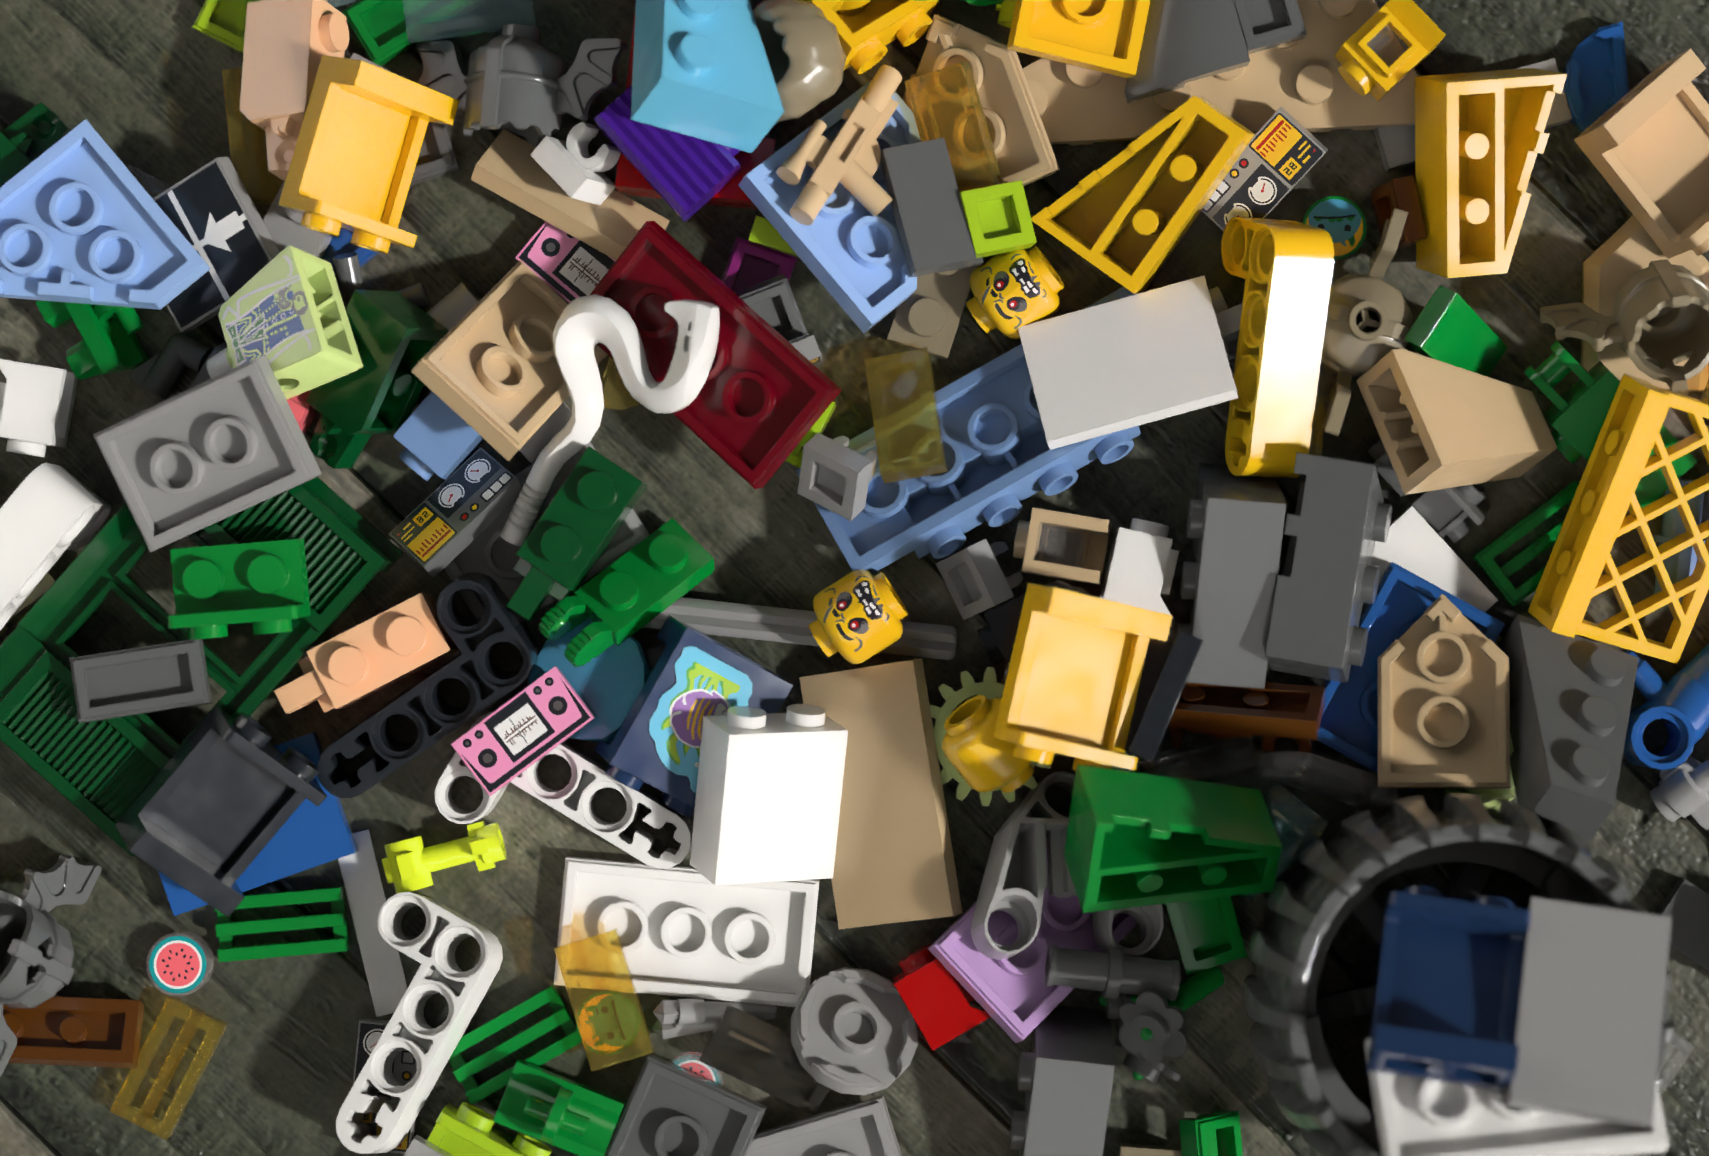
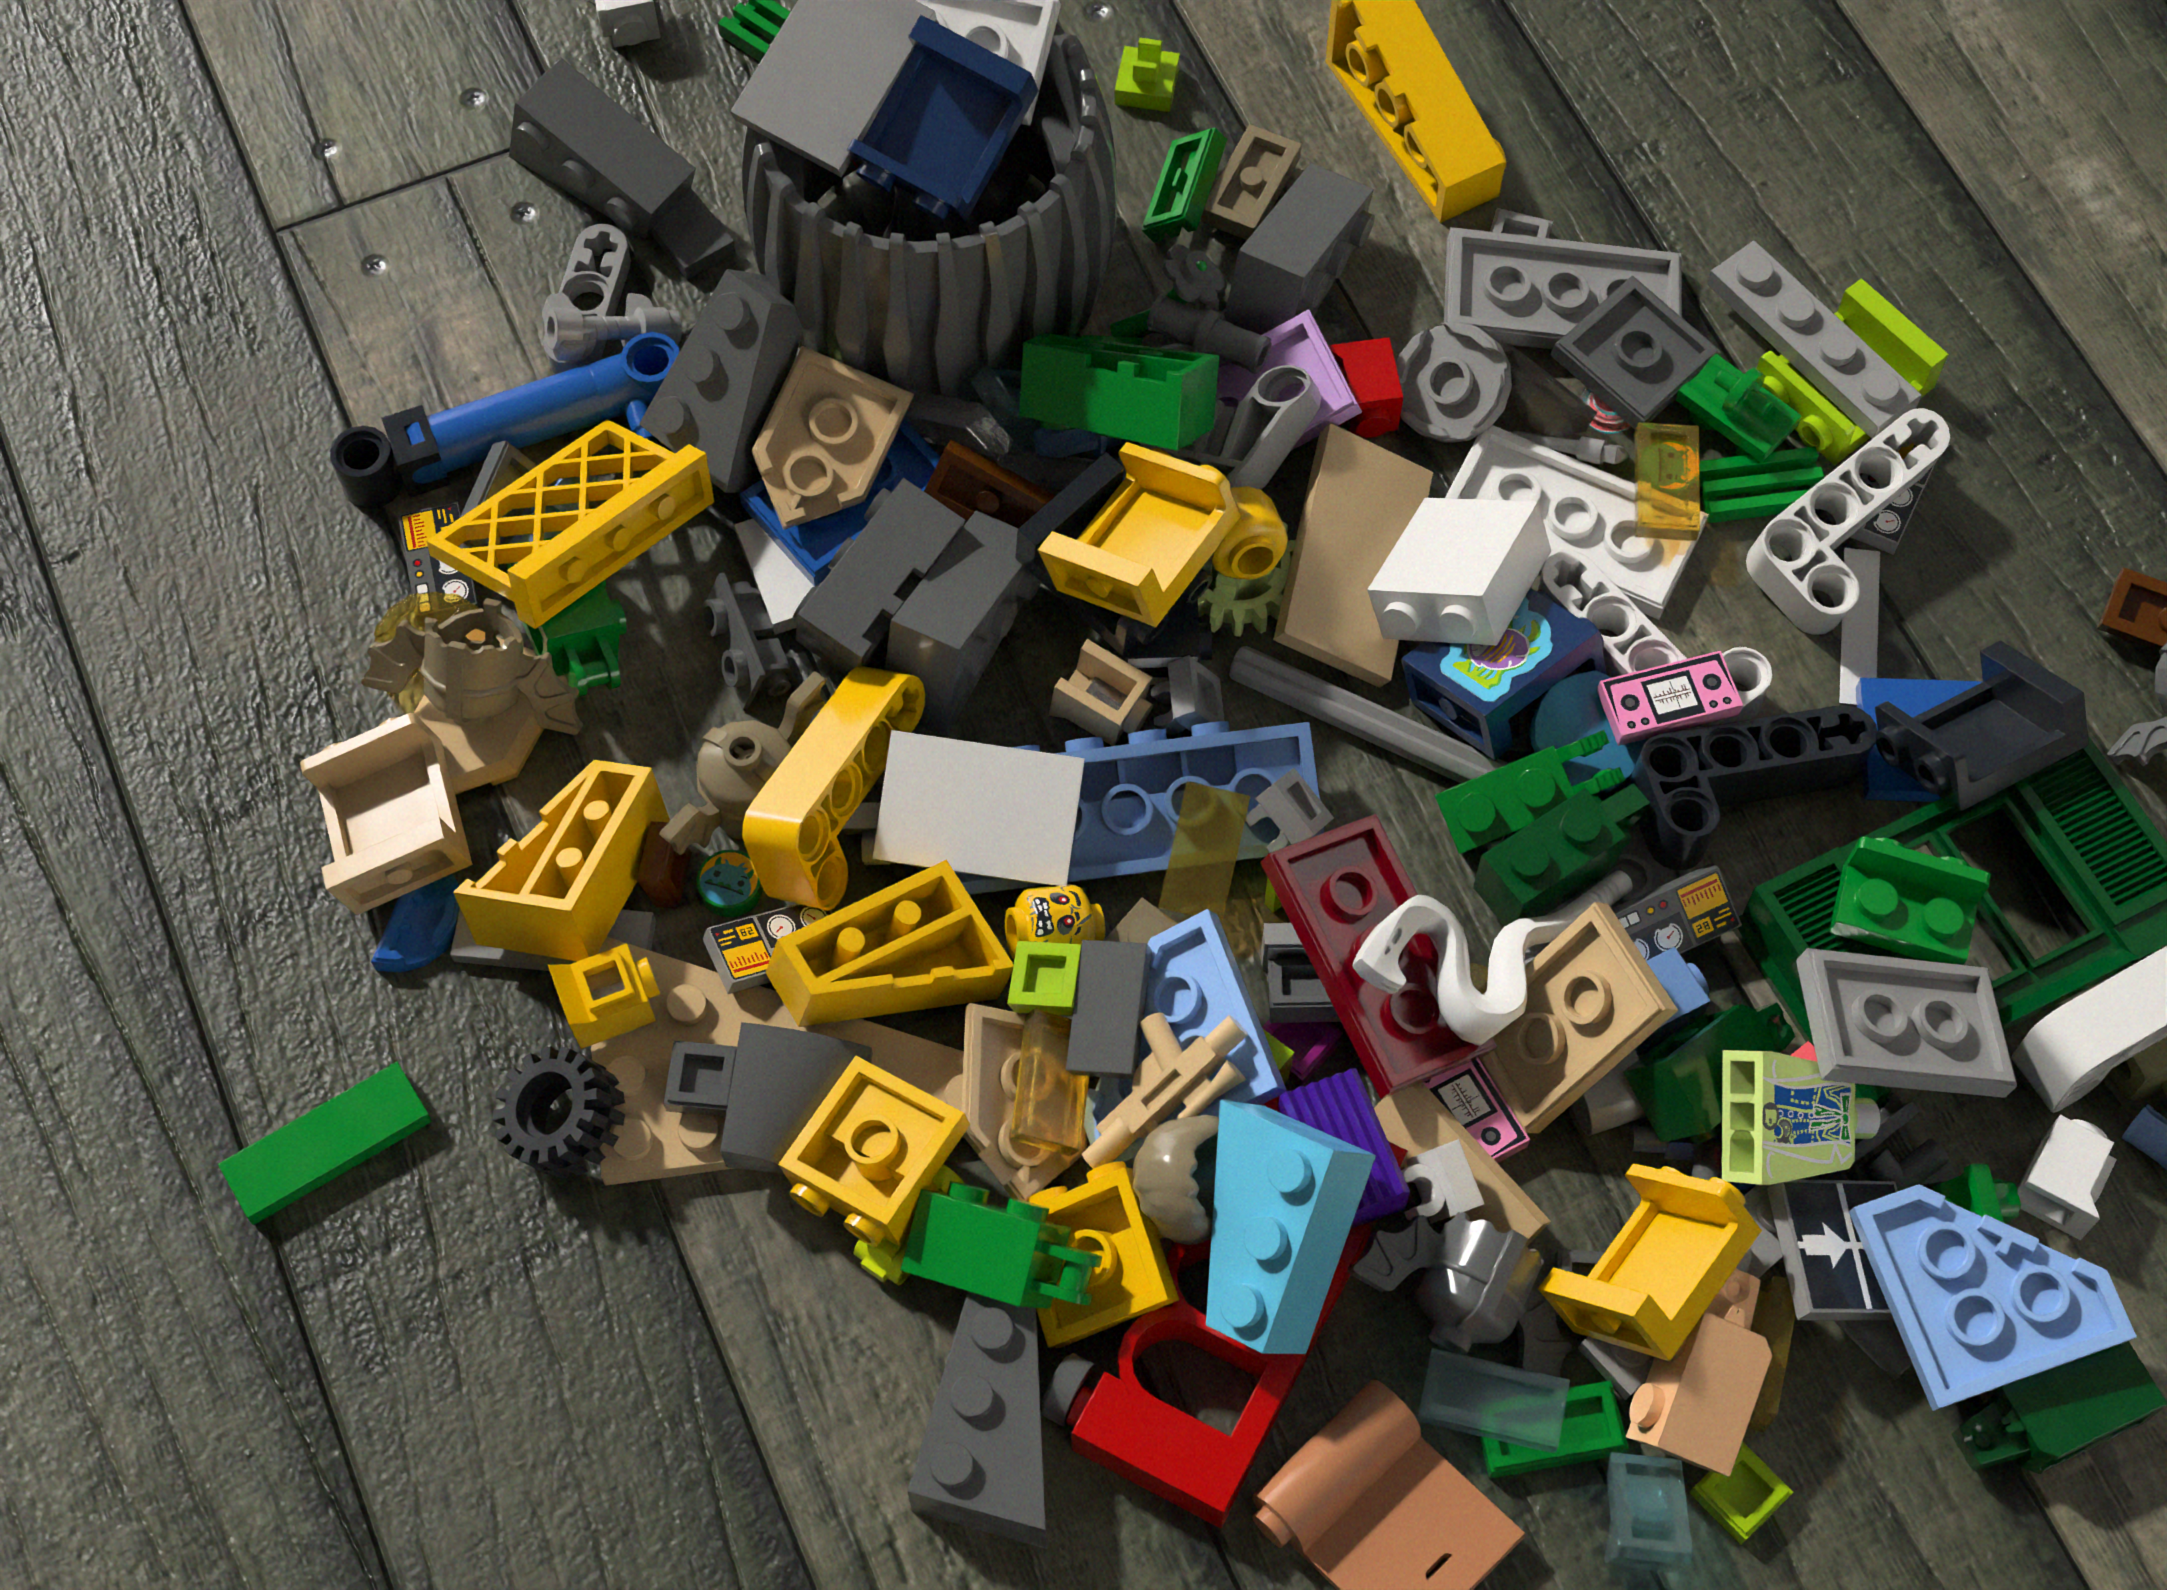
camera: 160 degrees left, 25 degrees down
dark grey tile [69,639,212,723] -> none
clear yellow tile [110,995,228,1140] -> none
tile [146,931,214,997] -> none
green tile [214,886,349,962] -> none
light nougat hinge [274,593,459,714] -> none
neon yellow bar [382,821,507,894] -> none
yellow head [808,569,908,664] -> none
white window [1099,518,1179,618] -> none
tan slope [1356,349,1557,495] -> none
green tile [1405,285,1507,377] -> none
green tile [1471,480,1579,608] -> none

